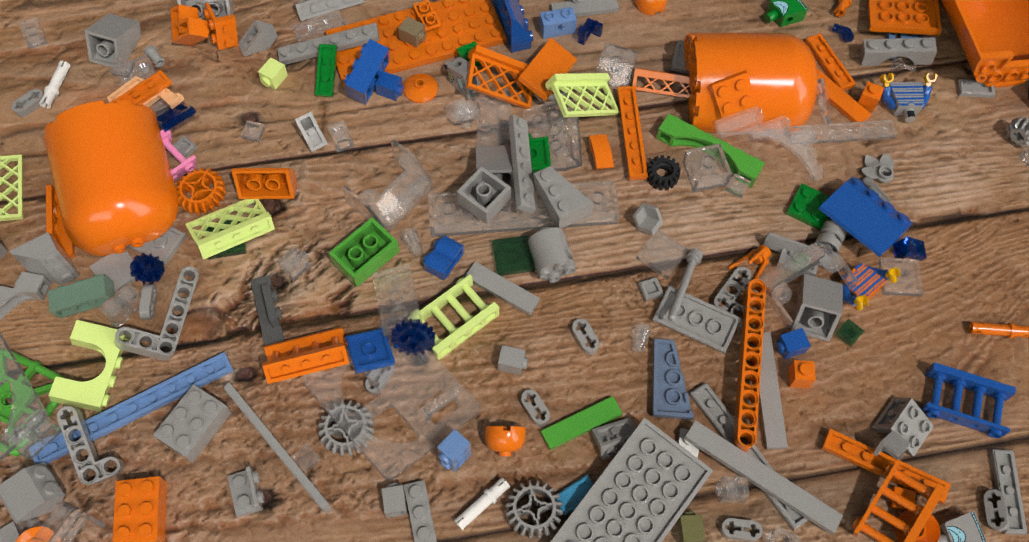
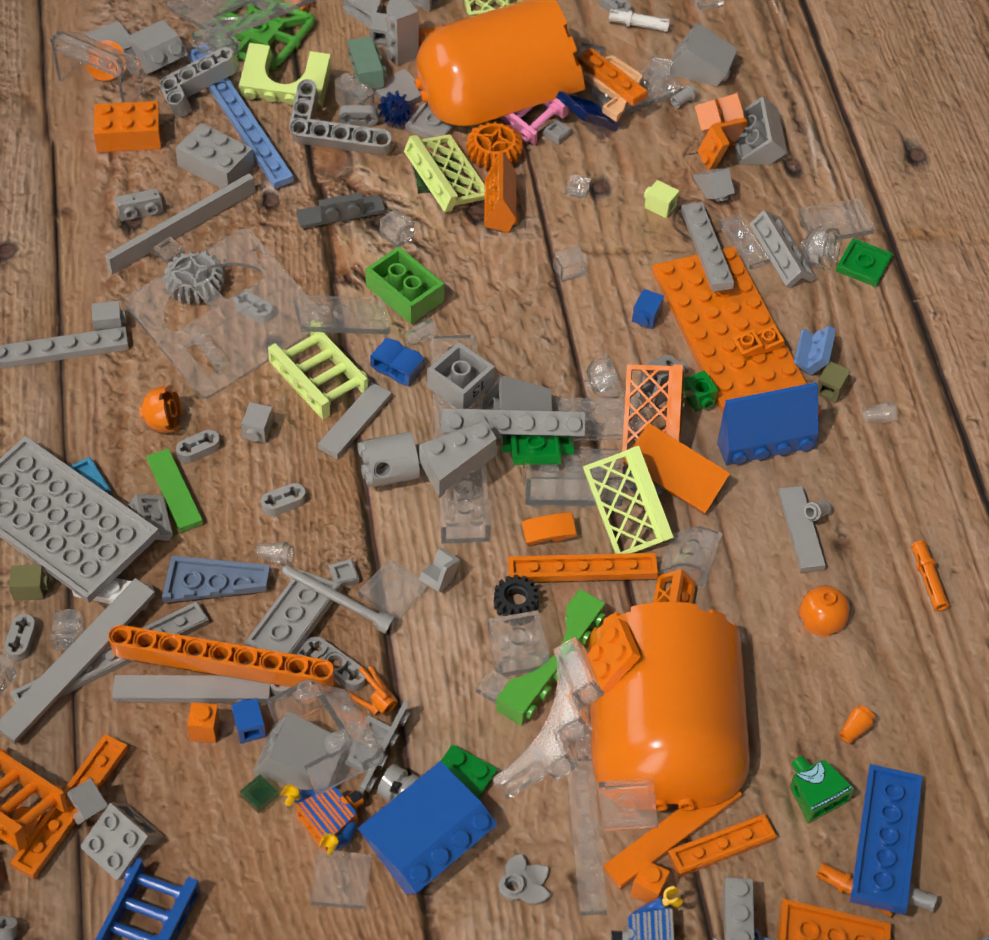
camera: 90 degrees right, 10 degrees down
orange fence [262,327,349,384] -> none
light grey slope [294,112,328,152] -> none
green tile [315,44,338,98] -> none
clear windscreen [342,139,433,231] -> none
blue brick [344,39,390,105] -> none
blue tile [345,328,395,374] -> none
clear blue gear [391,319,435,356] -> none
dark tan brick [398,16,427,47] -> none
orange dish [404,74,438,103] -> none
medium blue brick [437,429,472,472] -> none
white pin [454,477,510,531] -> none
clear green tile [492,235,535,276] -> none
light grey gear [506,480,563,539] -> none
medium blue brick [539,7,577,39] -> none
clear blue bracket [577,18,603,45] -> none
clear blue arm [832,23,854,42] -> none
light grey axle [862,176,892,203] -> none
clear blue bracket [893,236,927,261] -> none

